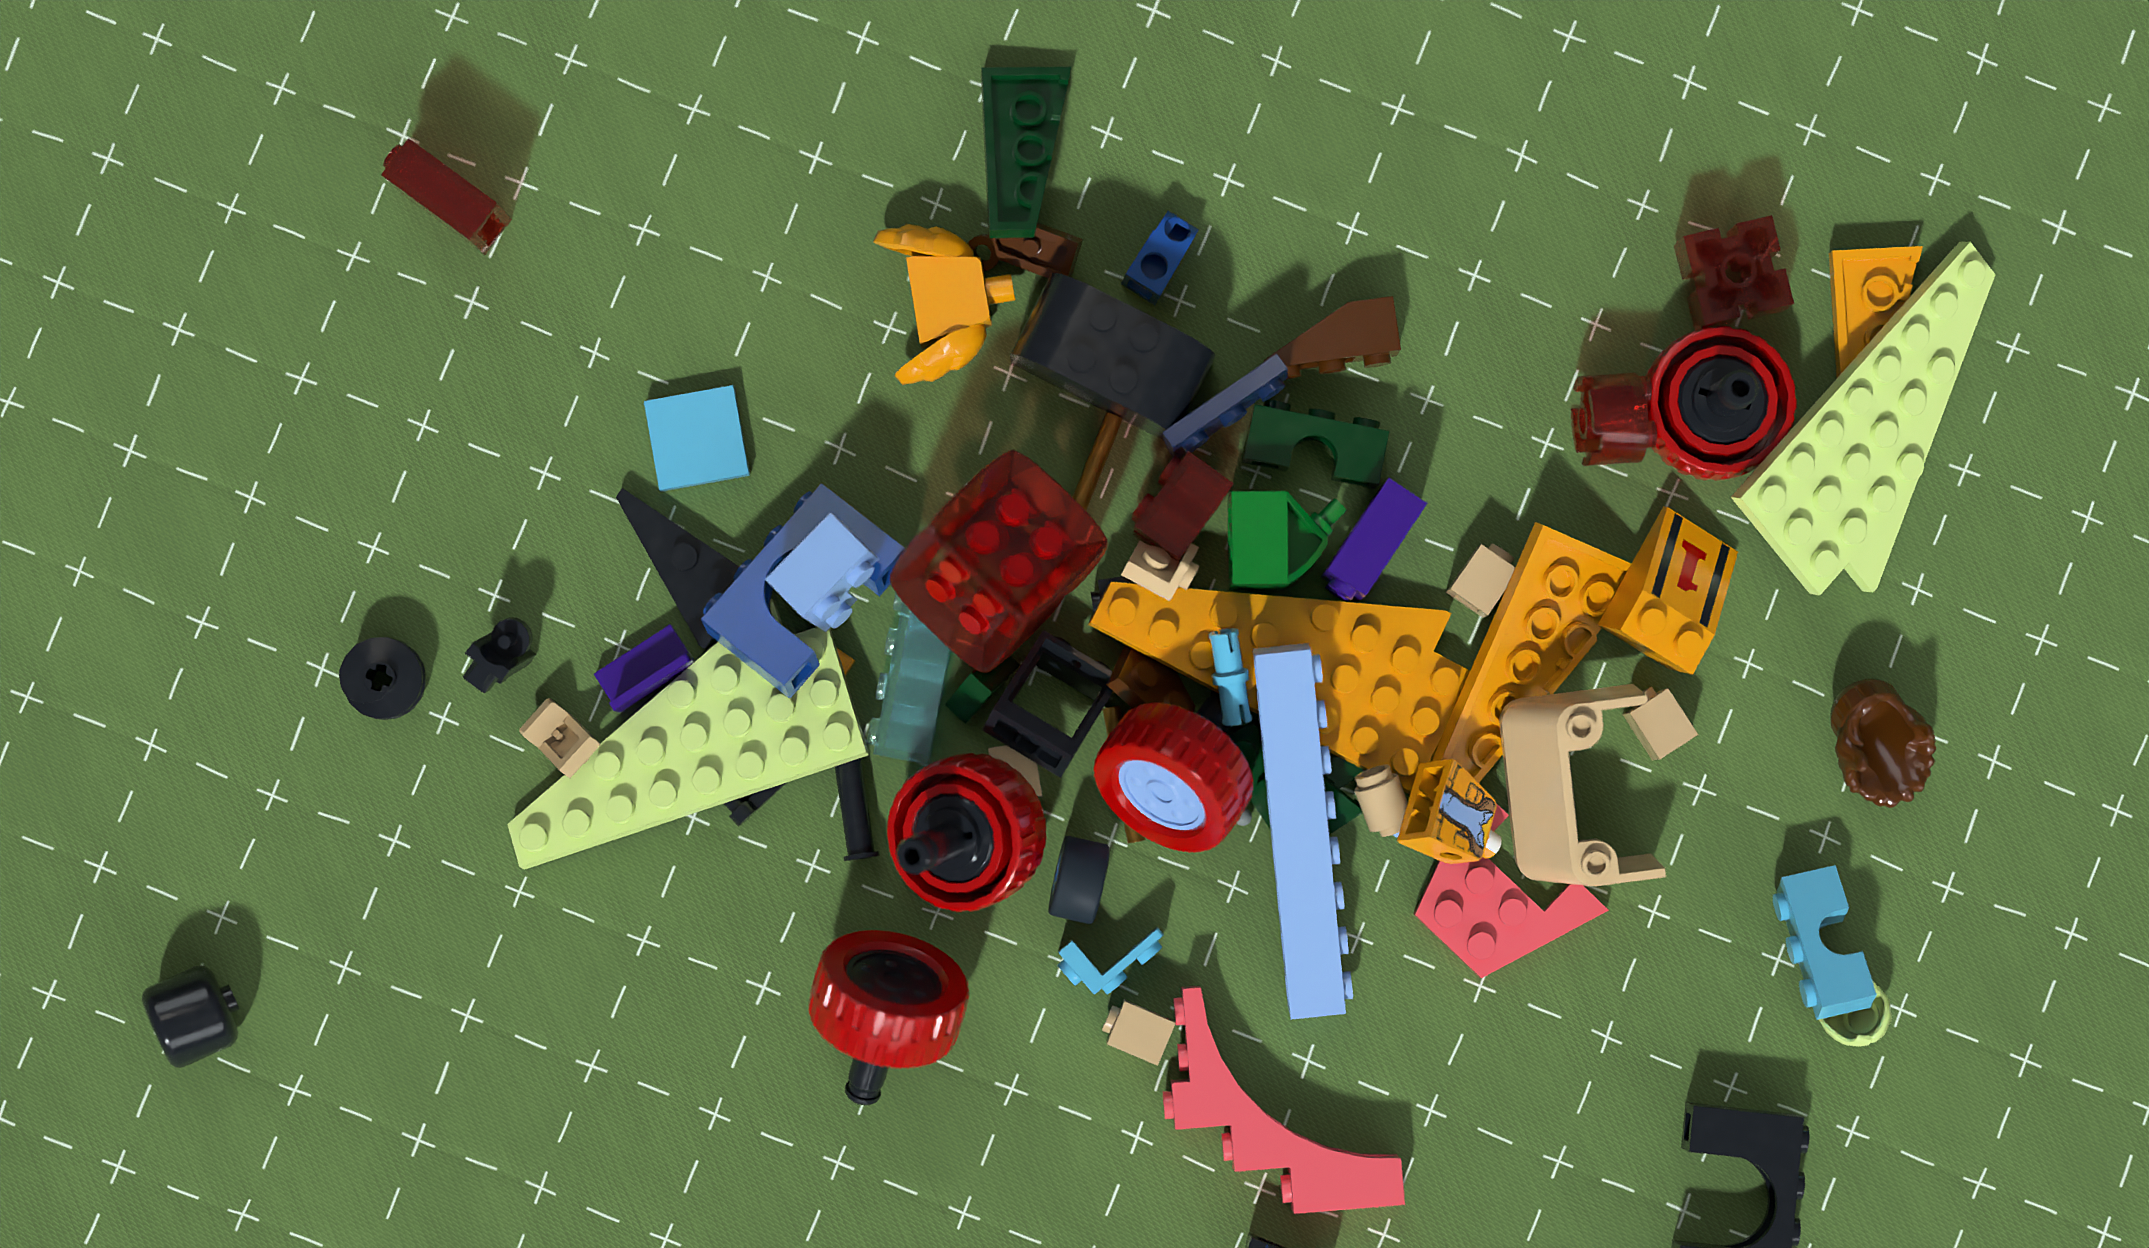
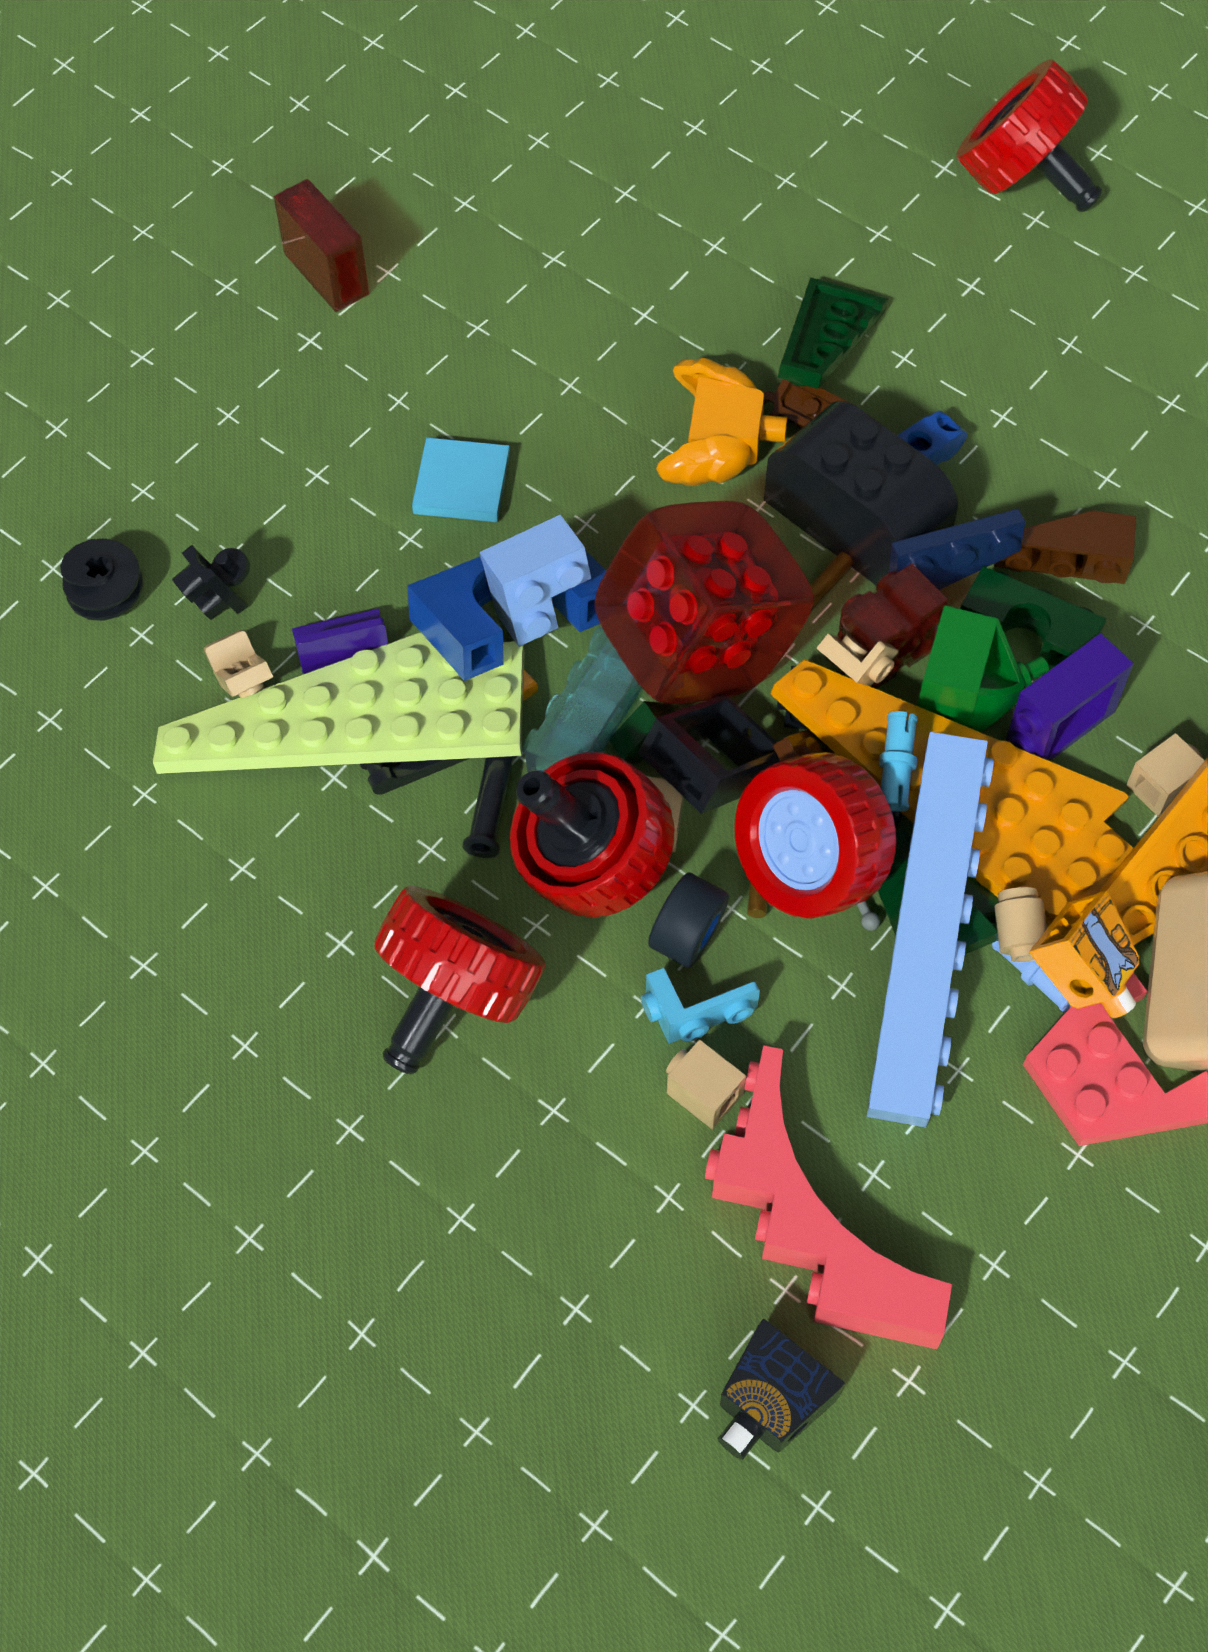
camera: 20 degrees right, 25 degrees down
black wing [616,488,739,650] -> none

